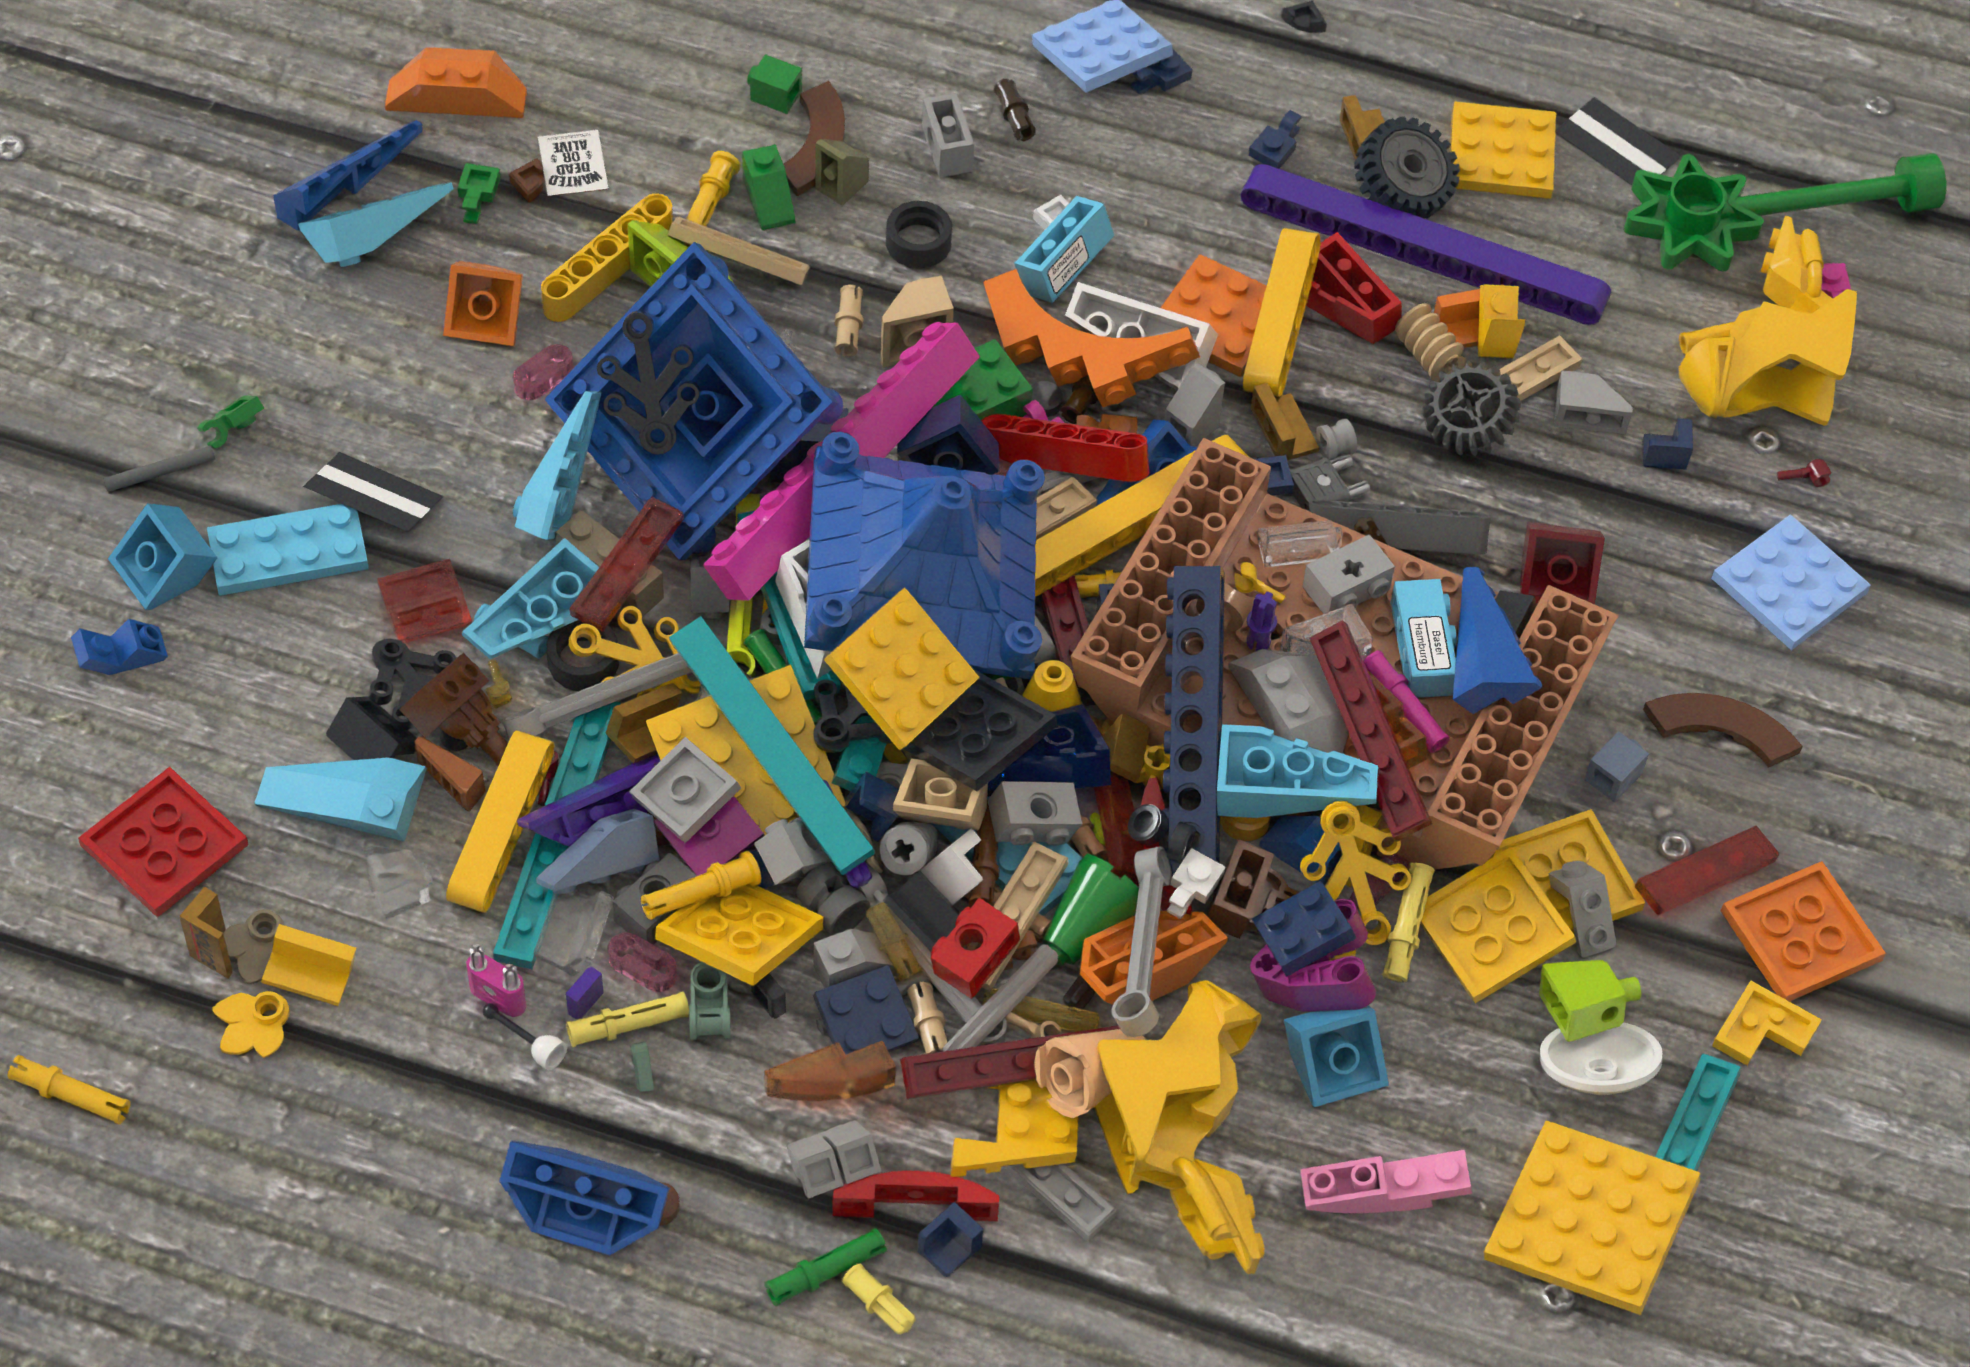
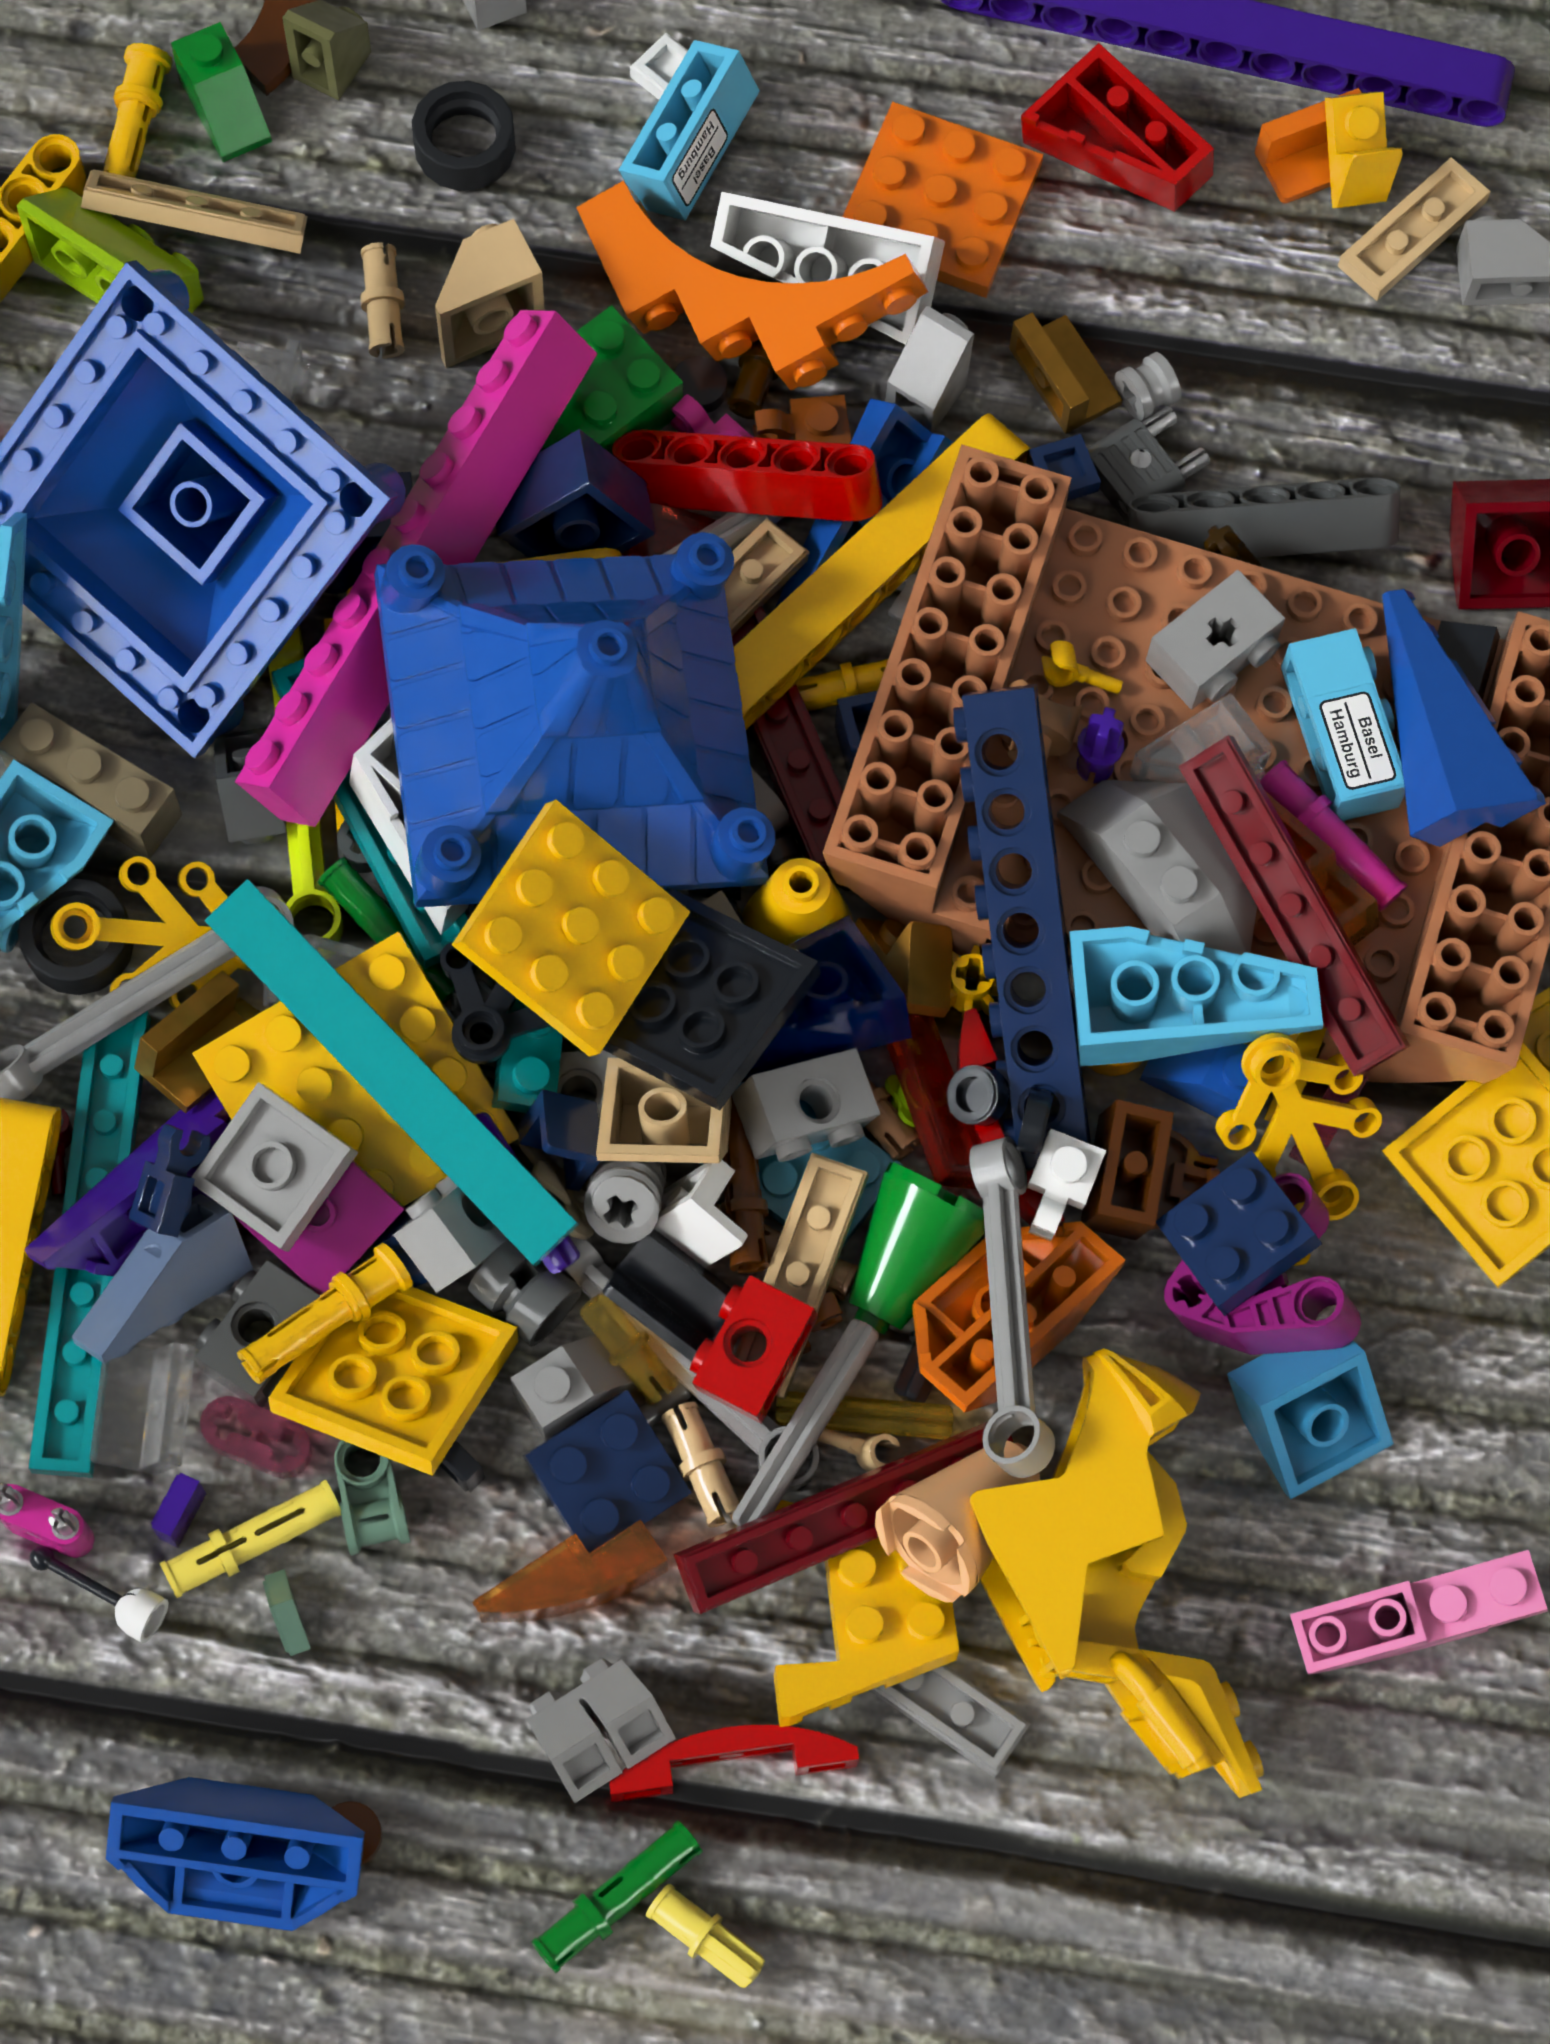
camera: 10 degrees left, 15 degrees up
clear red tile [569,496,684,632] -> none
black plant [597,311,700,454] -> none
dark blue panel [918,1202,984,1277] -> none
yellow beam [1243,228,1321,397] -> none
clear panel [1257,520,1343,568] -> none
light yellow pin [1382,862,1435,982] -> none
tan piece [1395,303,1466,382] -> none
dark grey gear [1422,360,1521,457] -> none
none -> dark blue plate [129,1124,210,1237]

